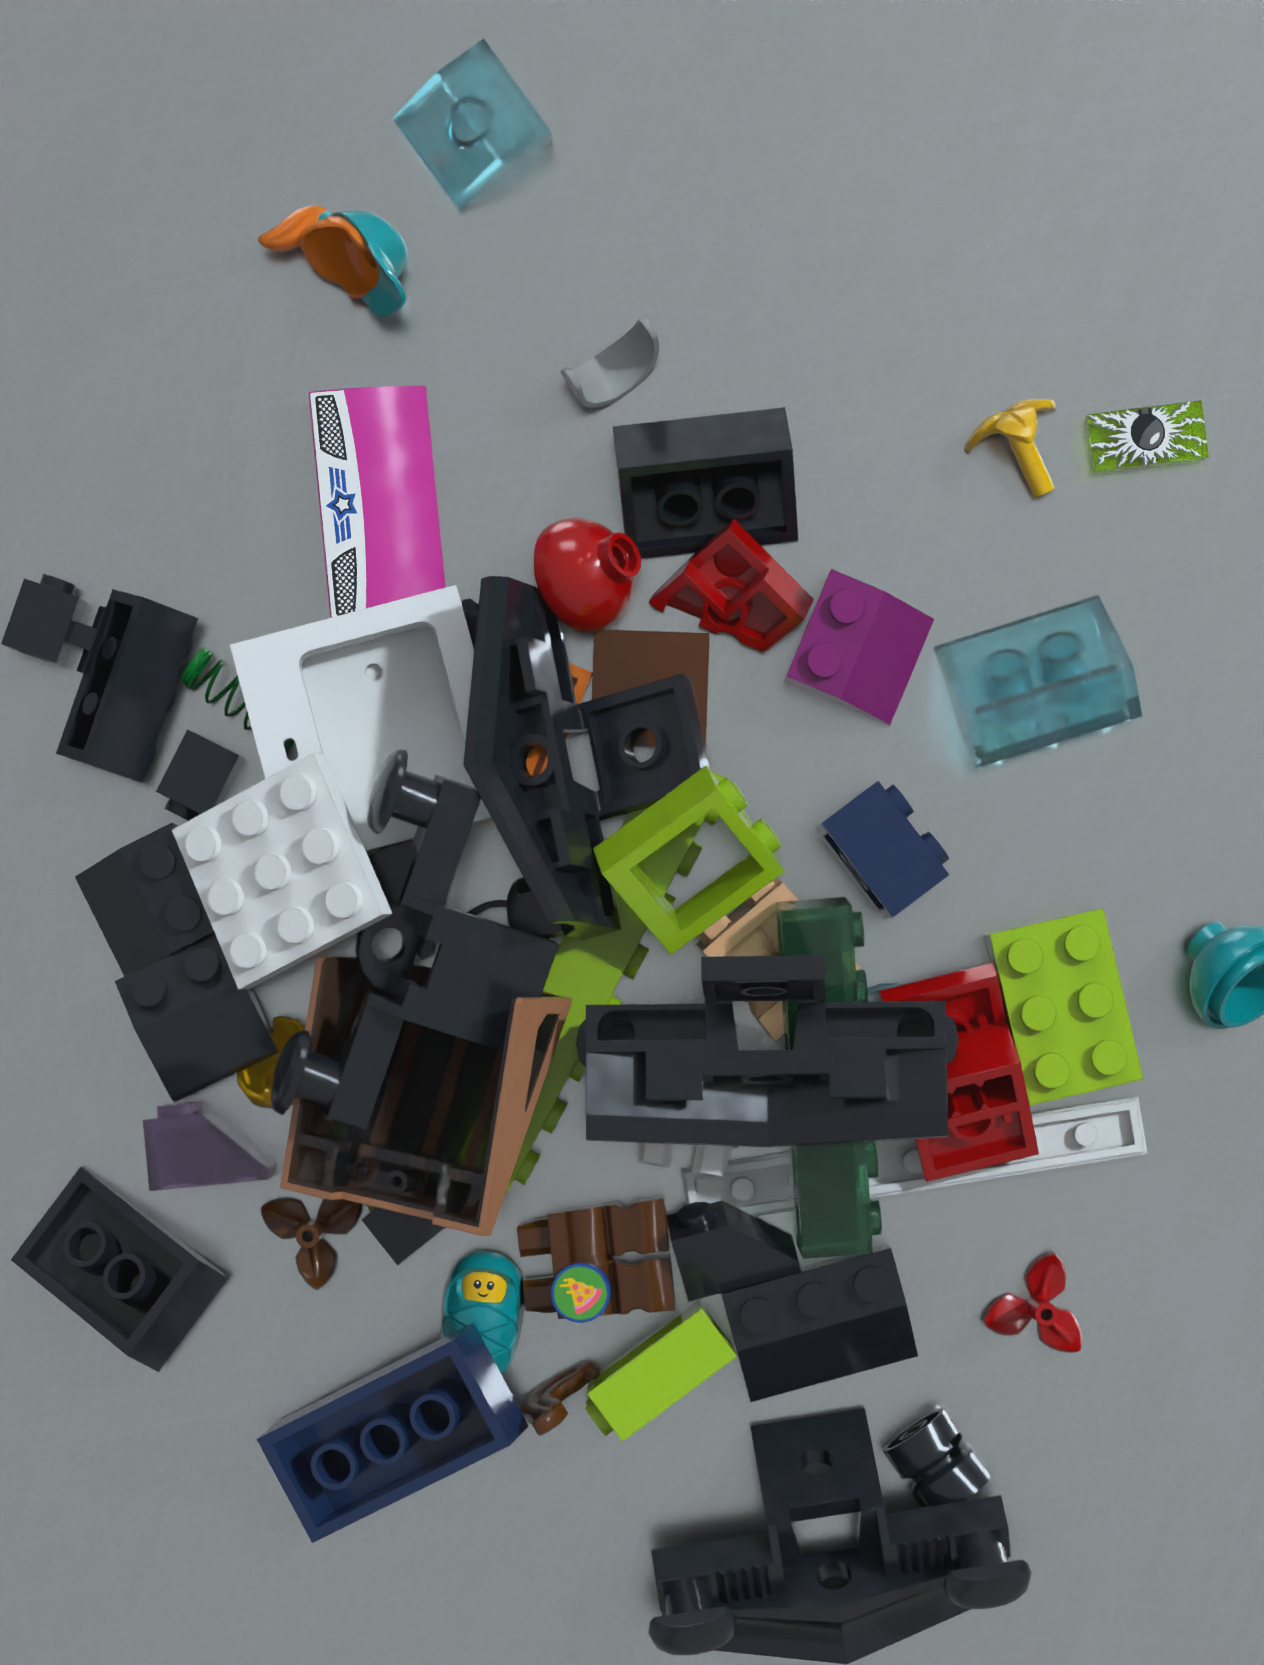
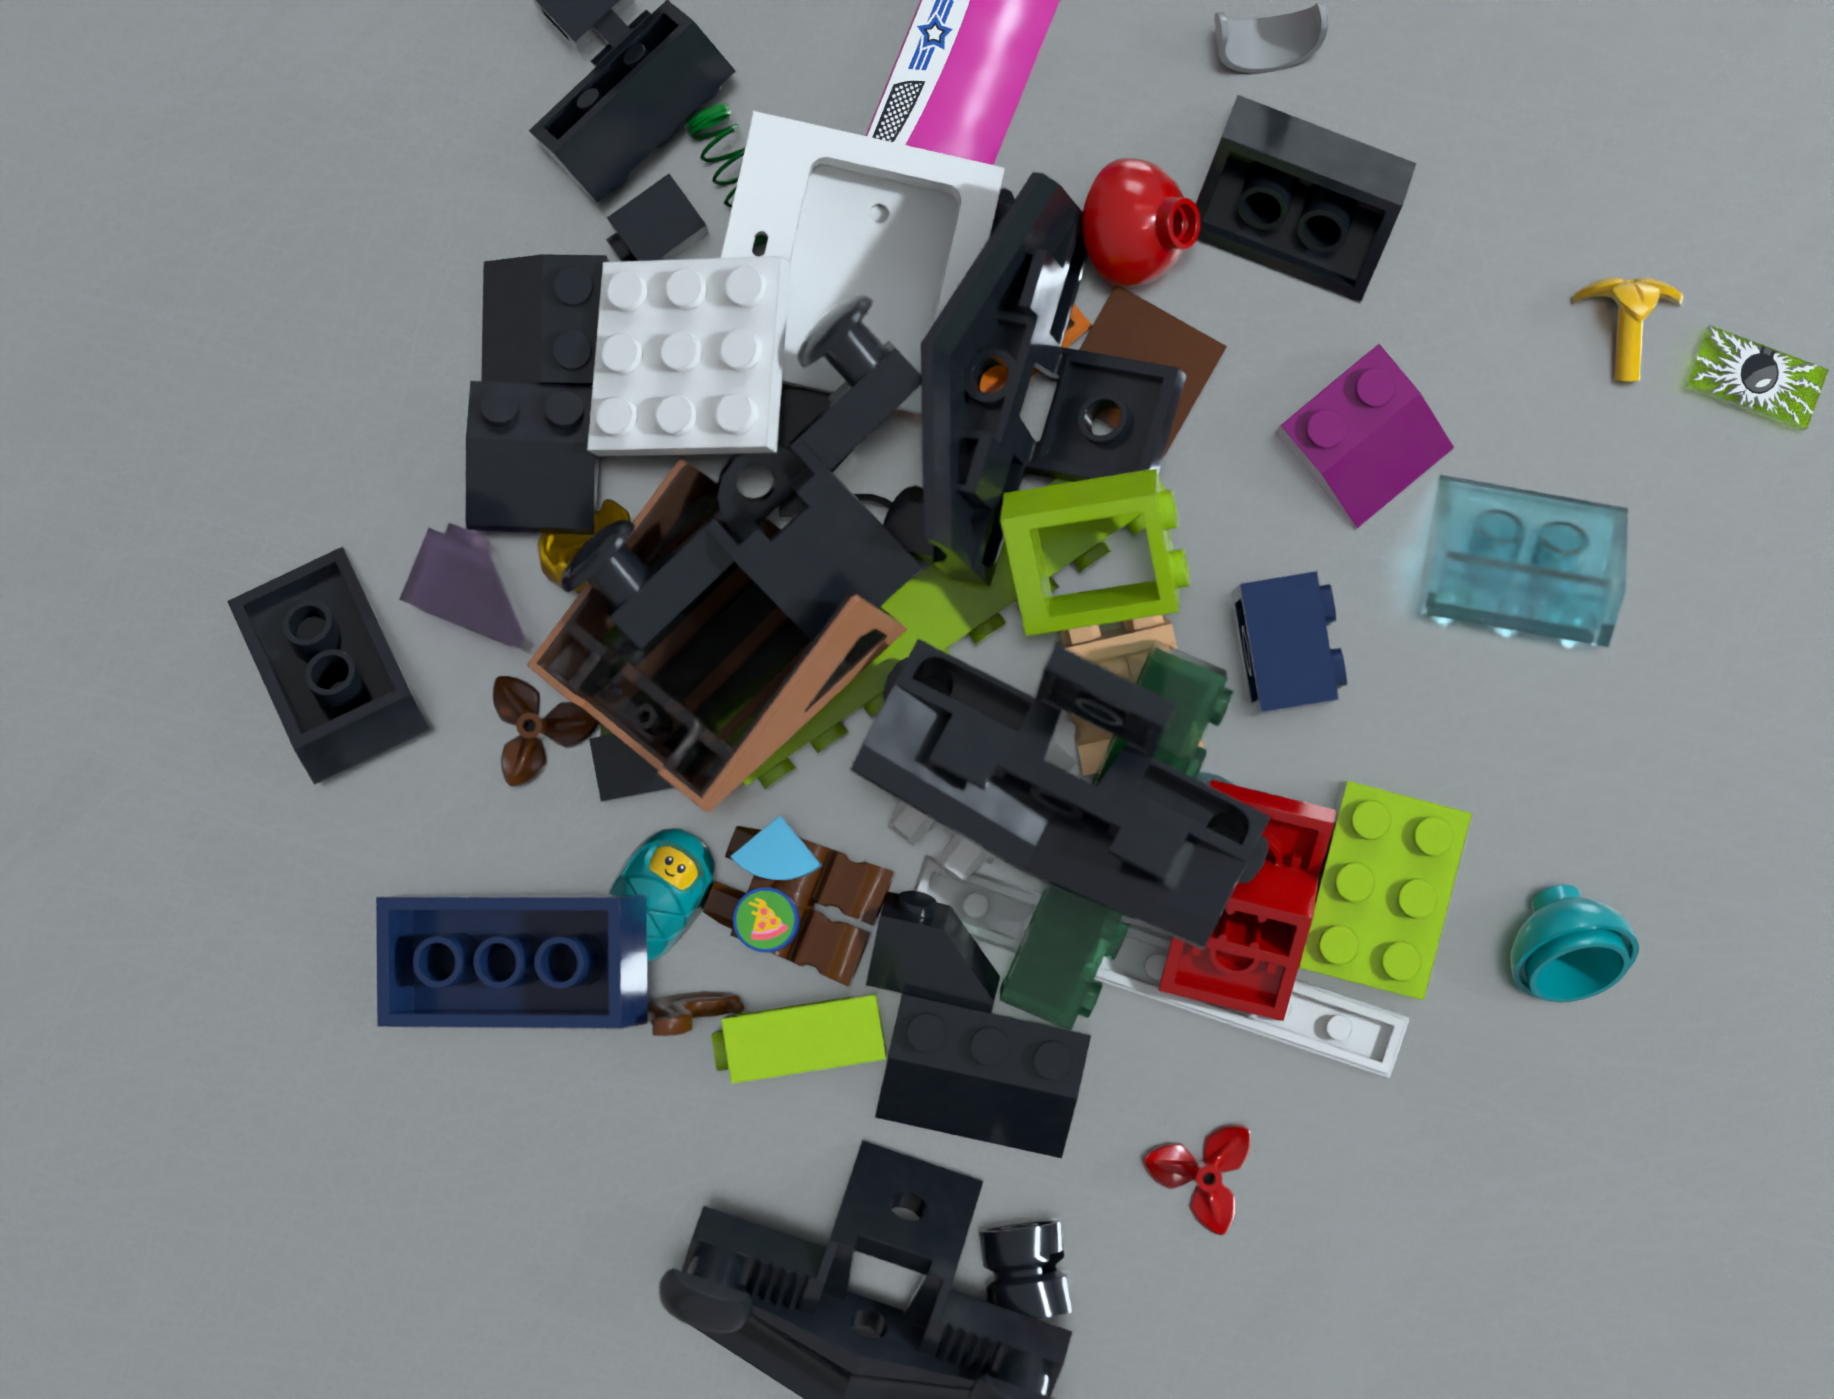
camera: 30 degrees right, 0 degrees up
red slope [649,519,814,652] -> none
none -> medium azure tile [730,816,823,880]

